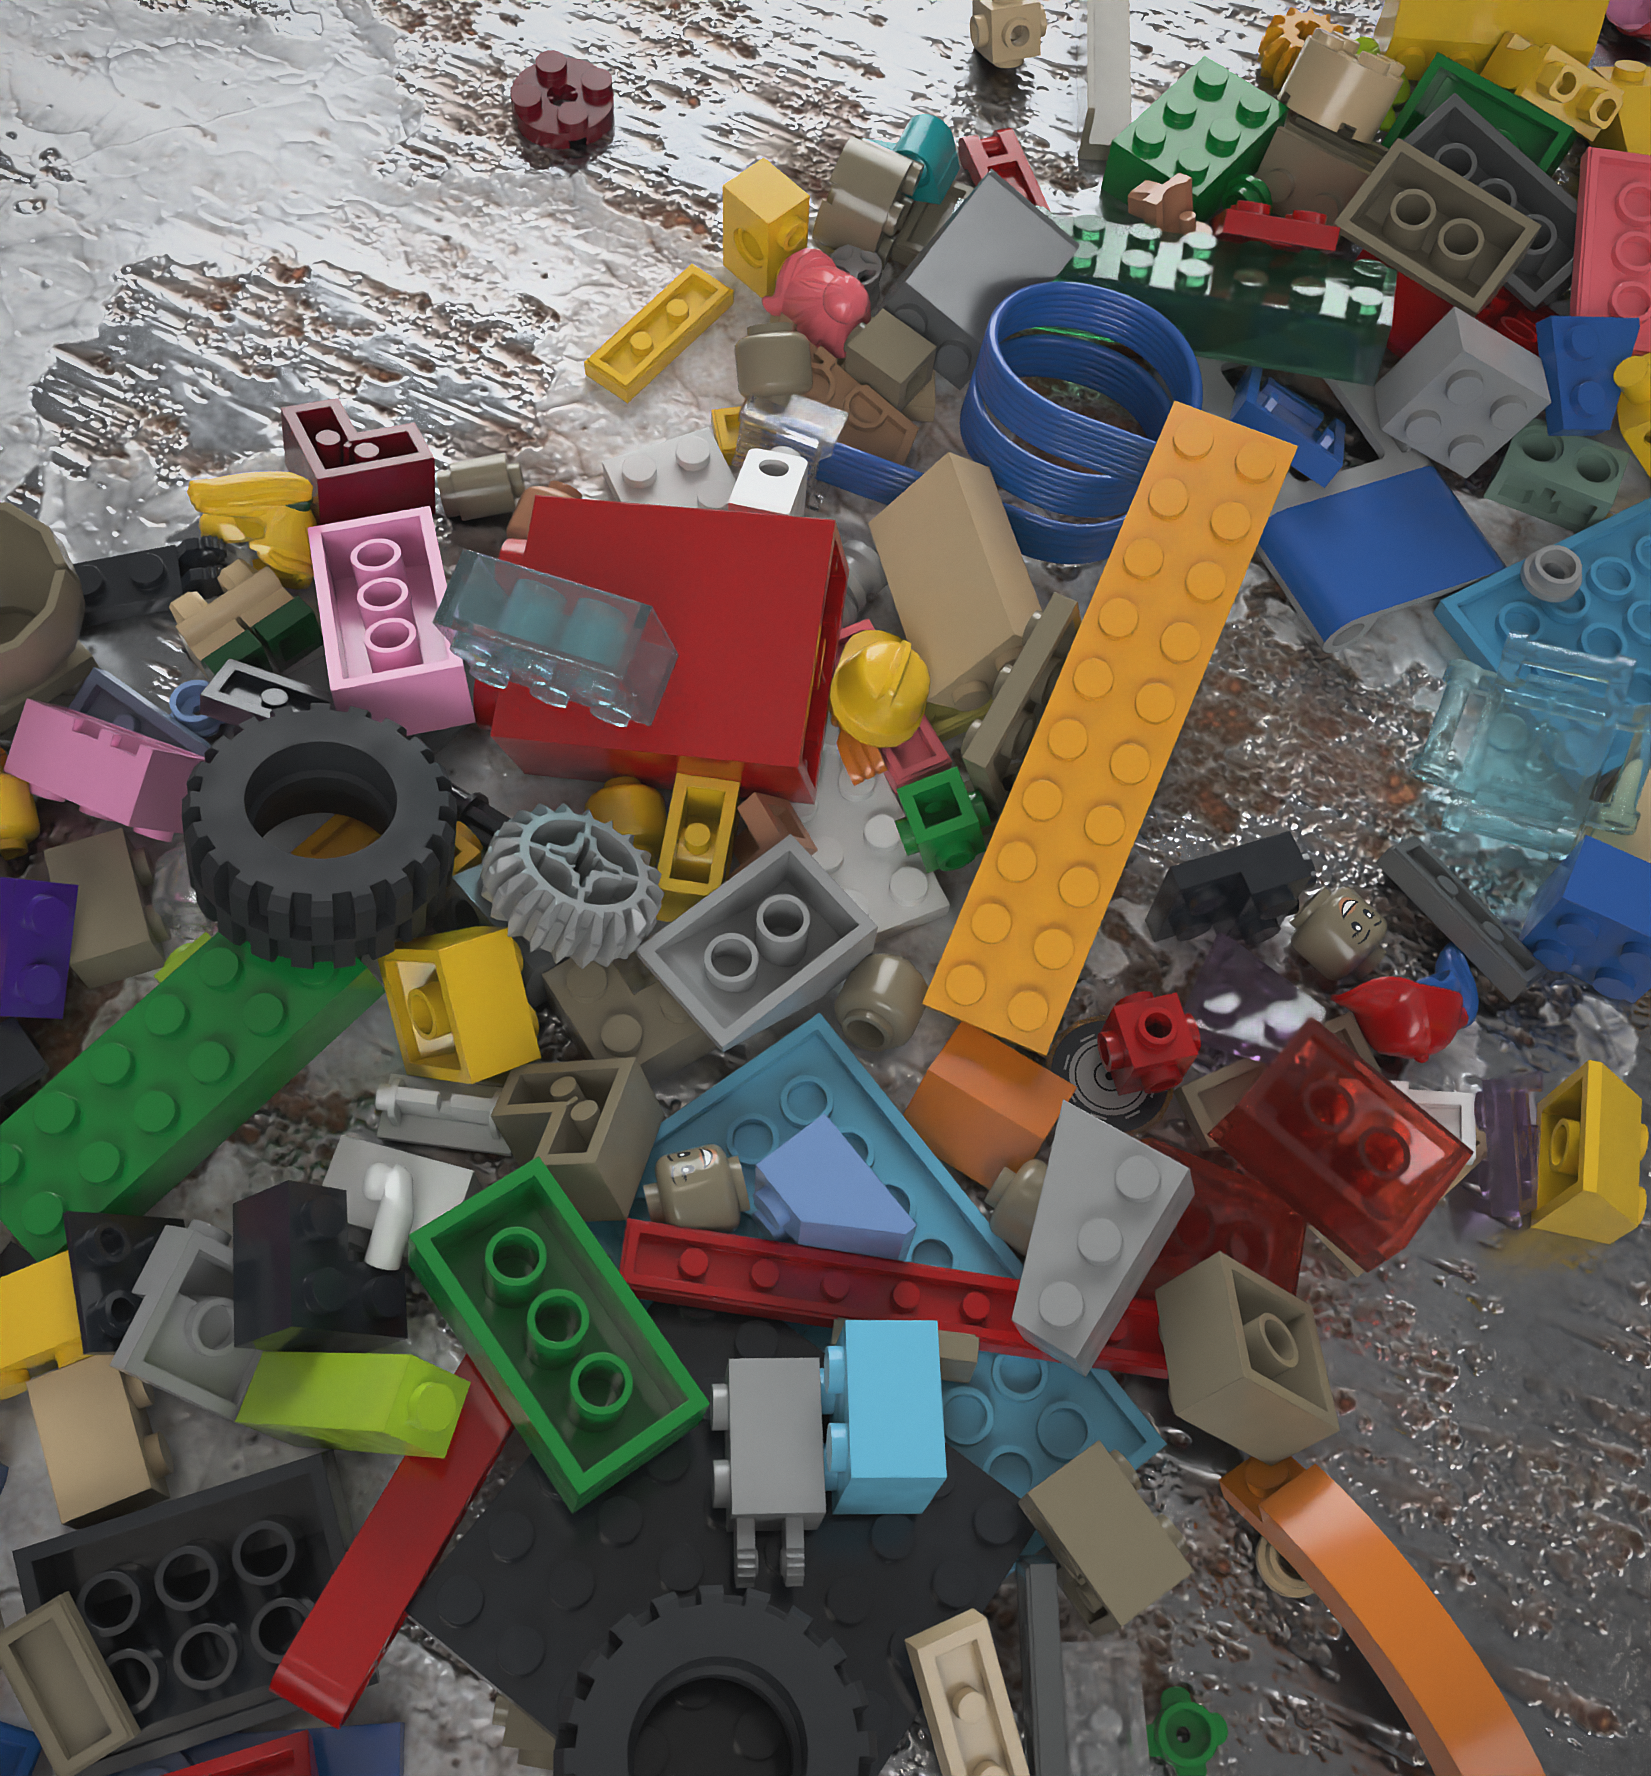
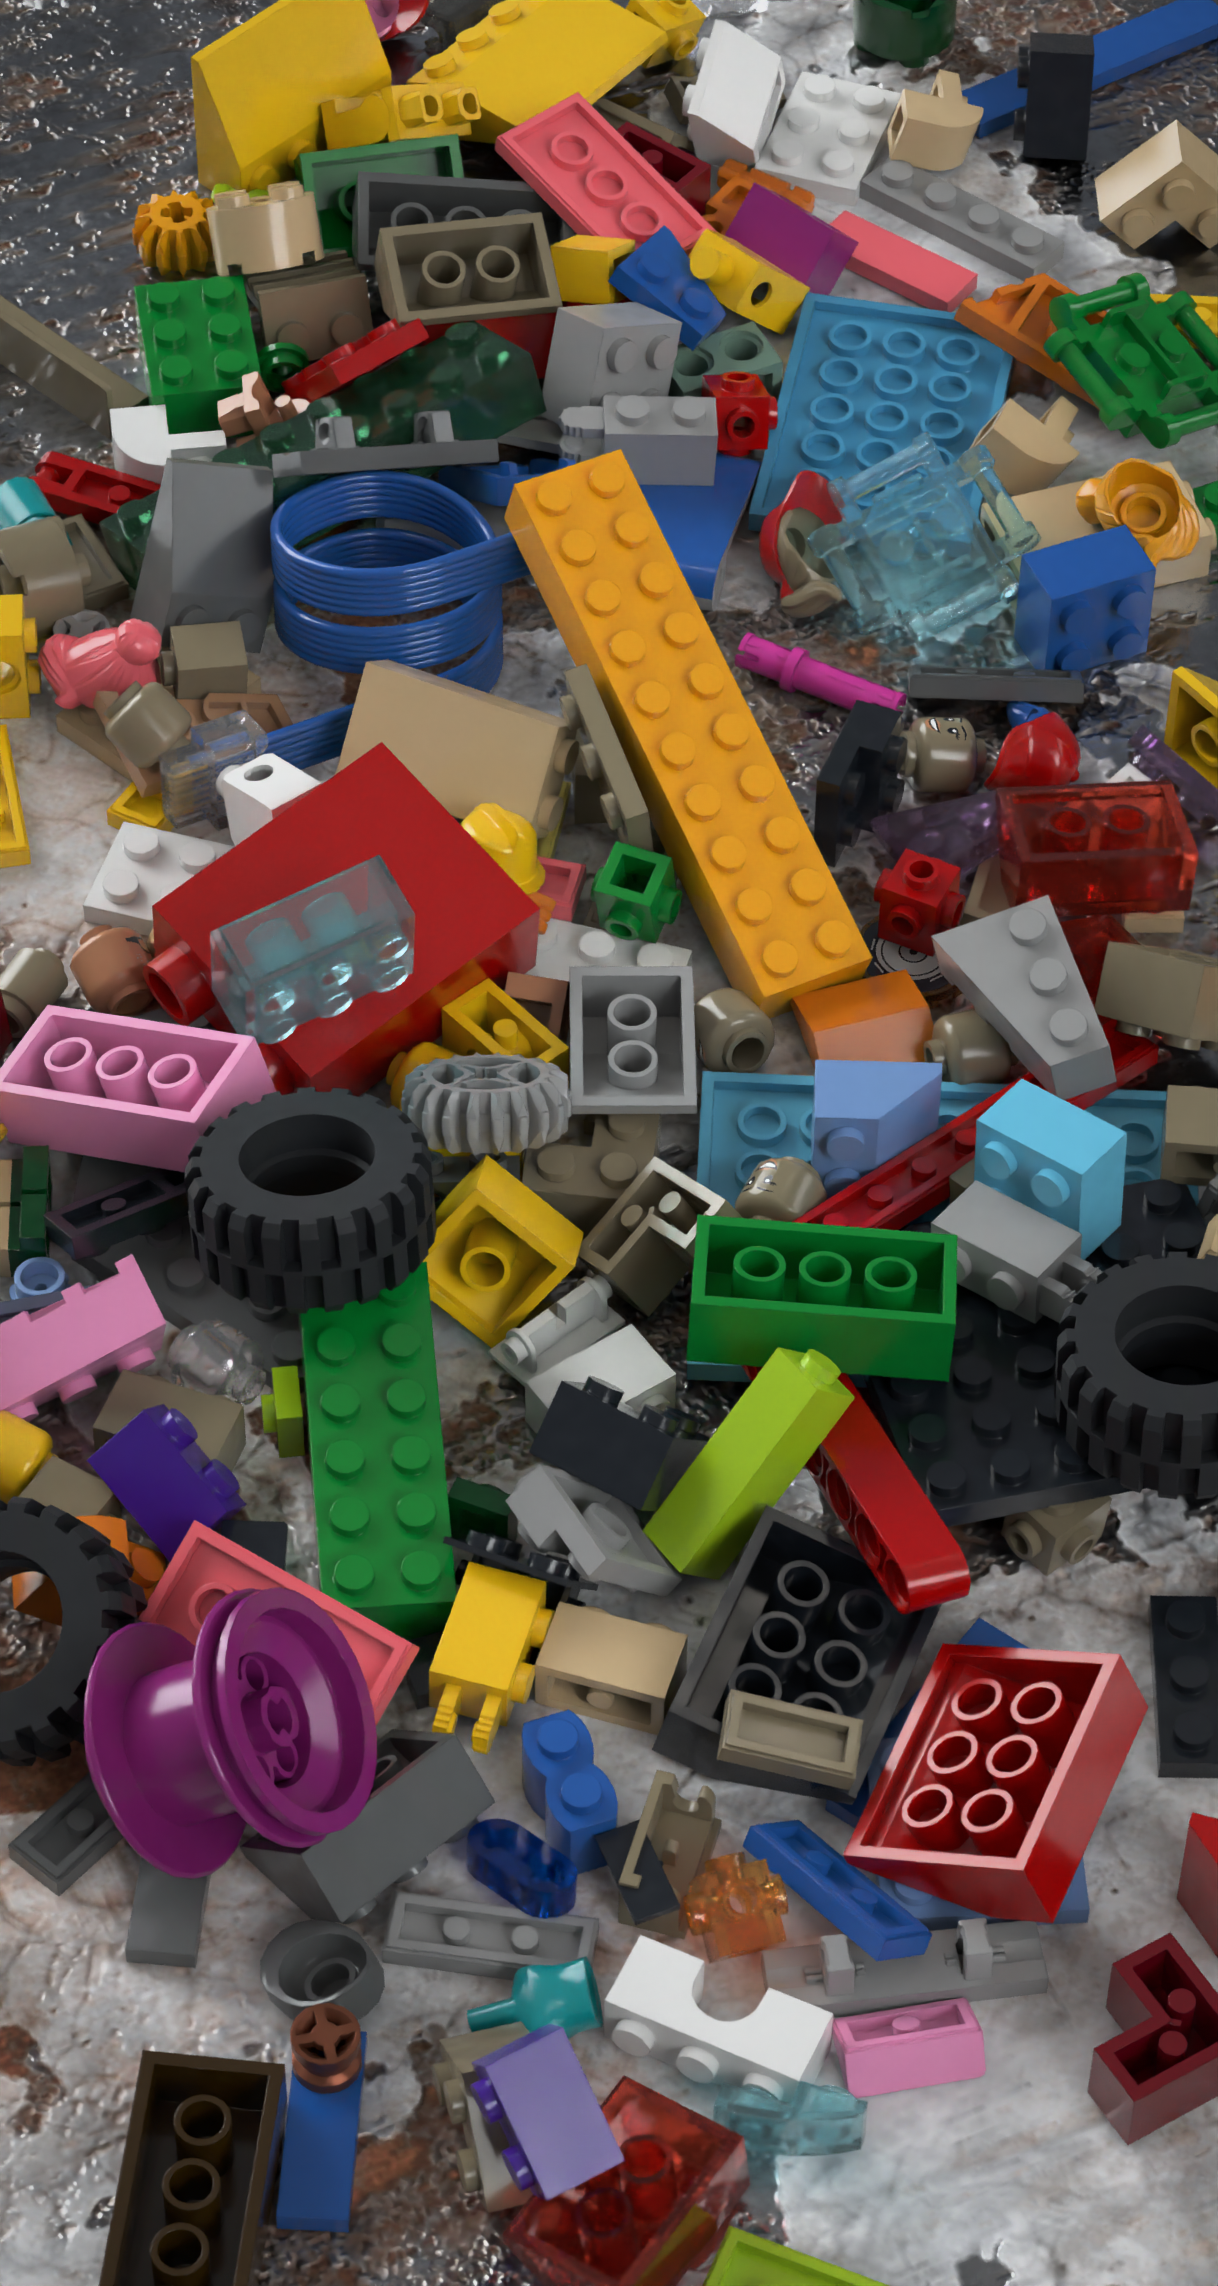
camera: 45 degrees left, 15 degrees down
white arm [362,1162,414,1270] -> none
light grey plate [1520,545,1582,603] -> none
none -> white brick [110,404,228,484]
none -> dark grey hinge [272,410,499,478]
none -> dark green plate [448,1477,518,1541]
none -> yellow brick [550,234,635,304]
none -> light grey hinge [557,395,718,486]
none -> red brick [702,371,778,457]
none -> dark pink pin [735,632,907,716]
none -> hair [759,470,843,618]

